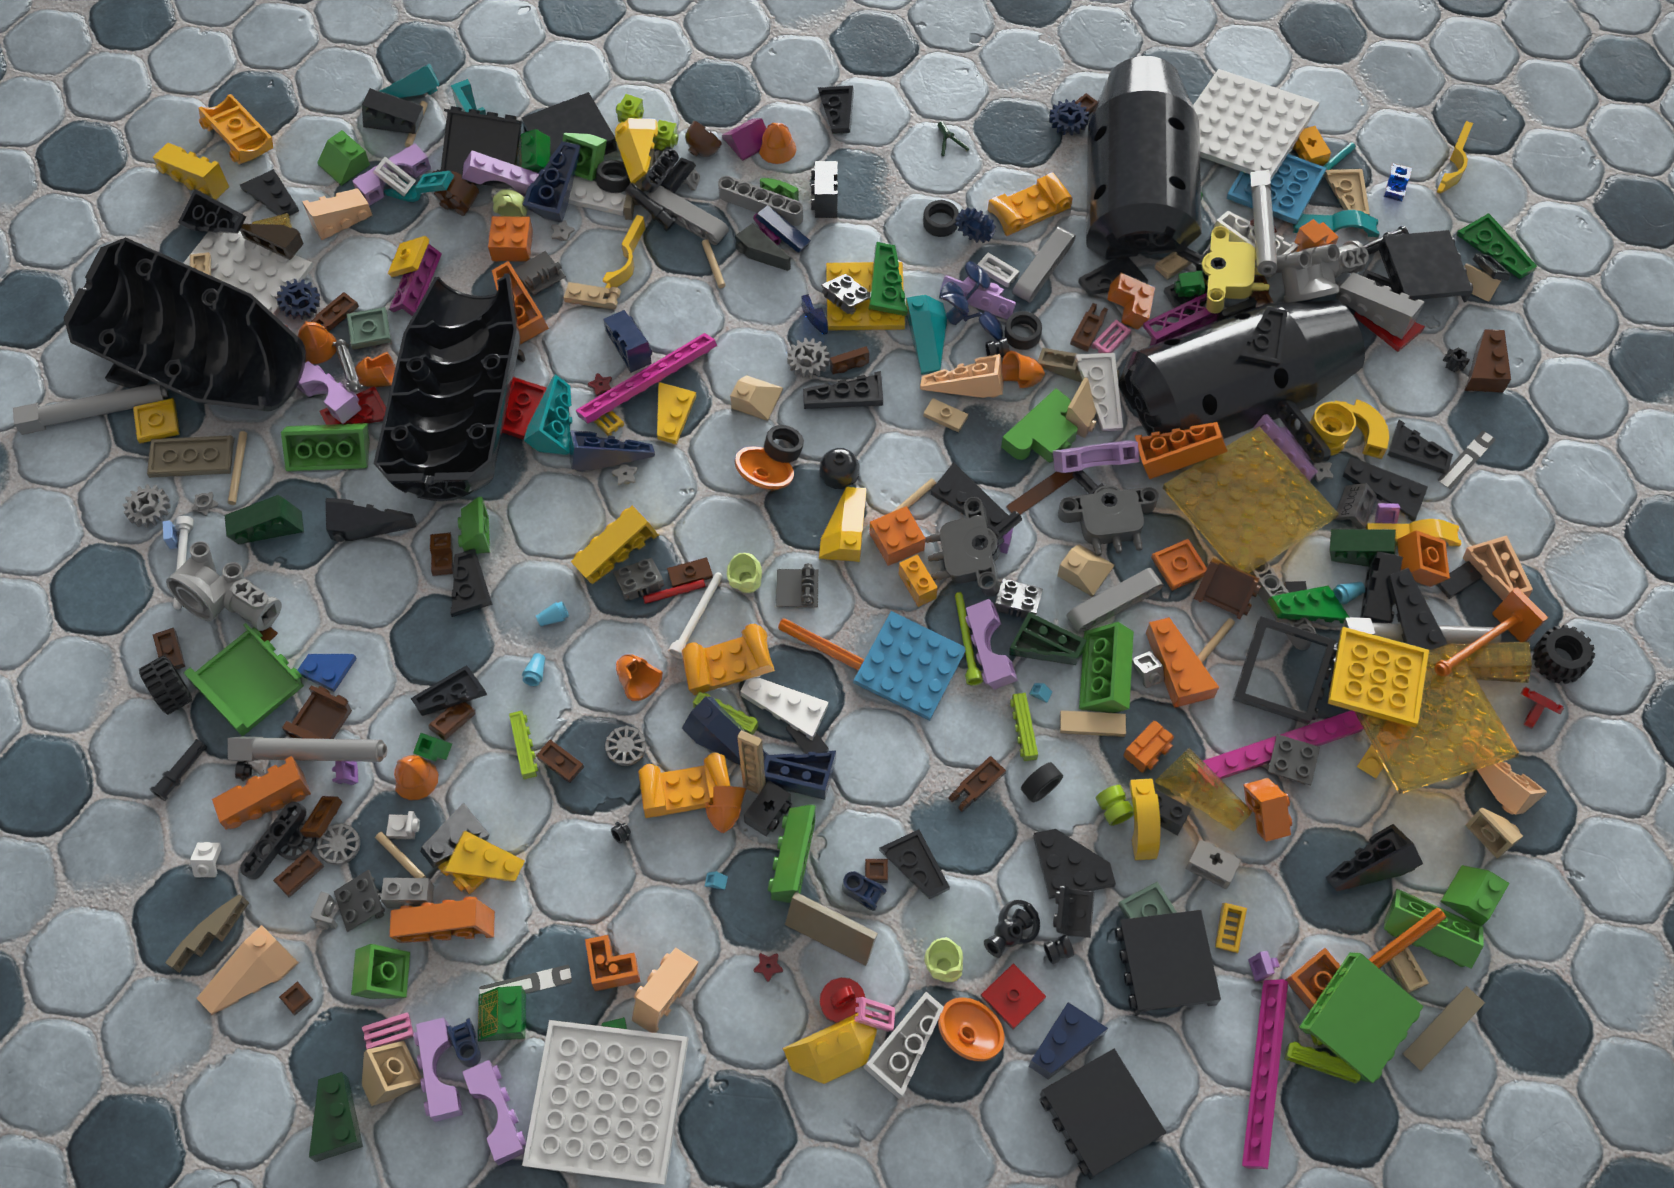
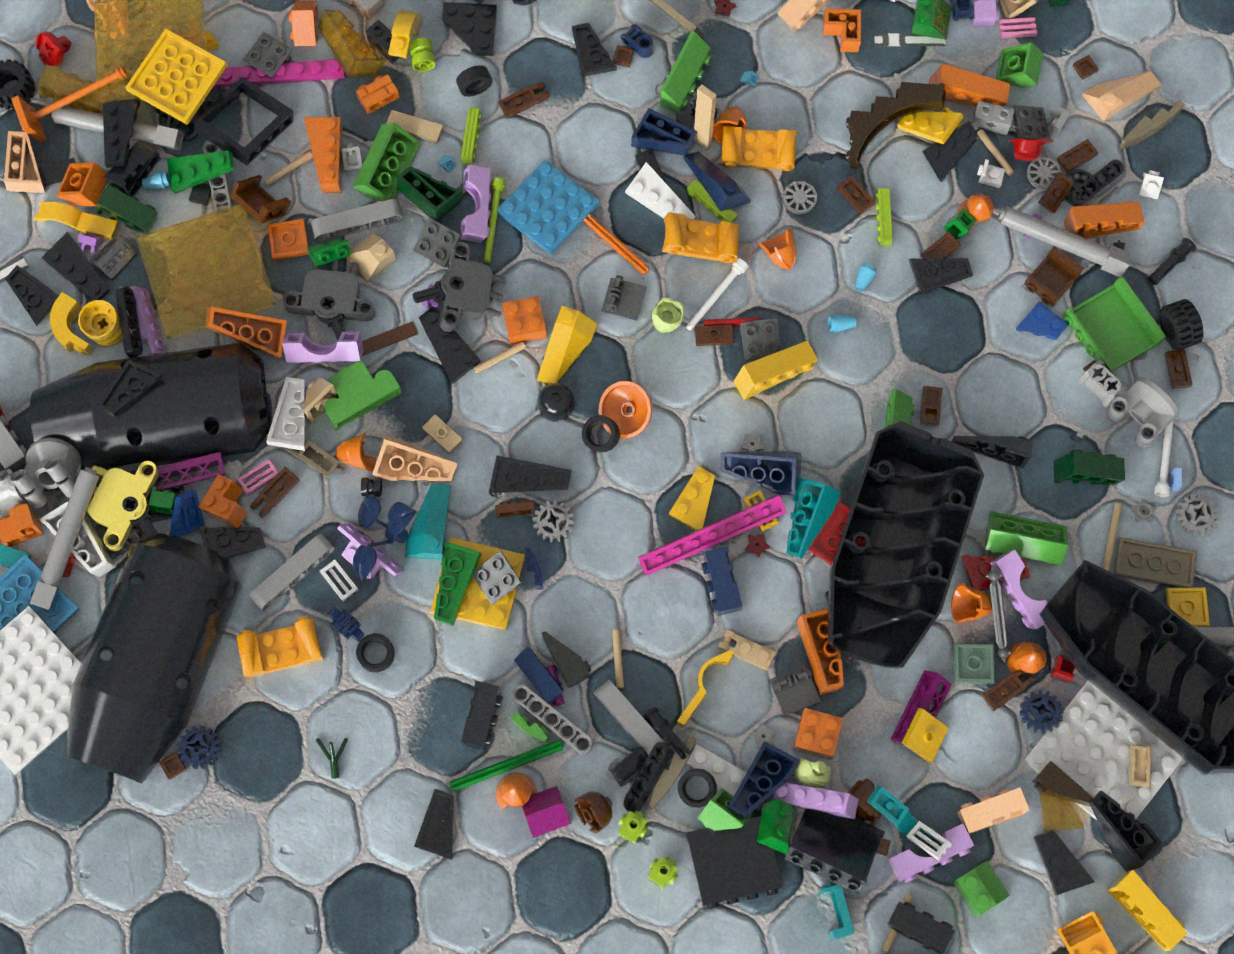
camera: 165 degrees left, 10 degrees up
black wing [450,548,493,617] -> none
black plate [611,822,631,843] -> none
yellow wedge [615,118,658,183] -> none
tan slope [730,375,783,421] -> none
light orange brick [898,554,938,607] -> none
black tyre [1004,311,1042,350] -> none
none -> blue wing [169,489,205,537]
none -> green bracket [307,238,351,266]
none -> green axle [450,740,563,792]
none -> dark brown arch [846,82,946,169]
none -> red piece [1009,139,1054,161]

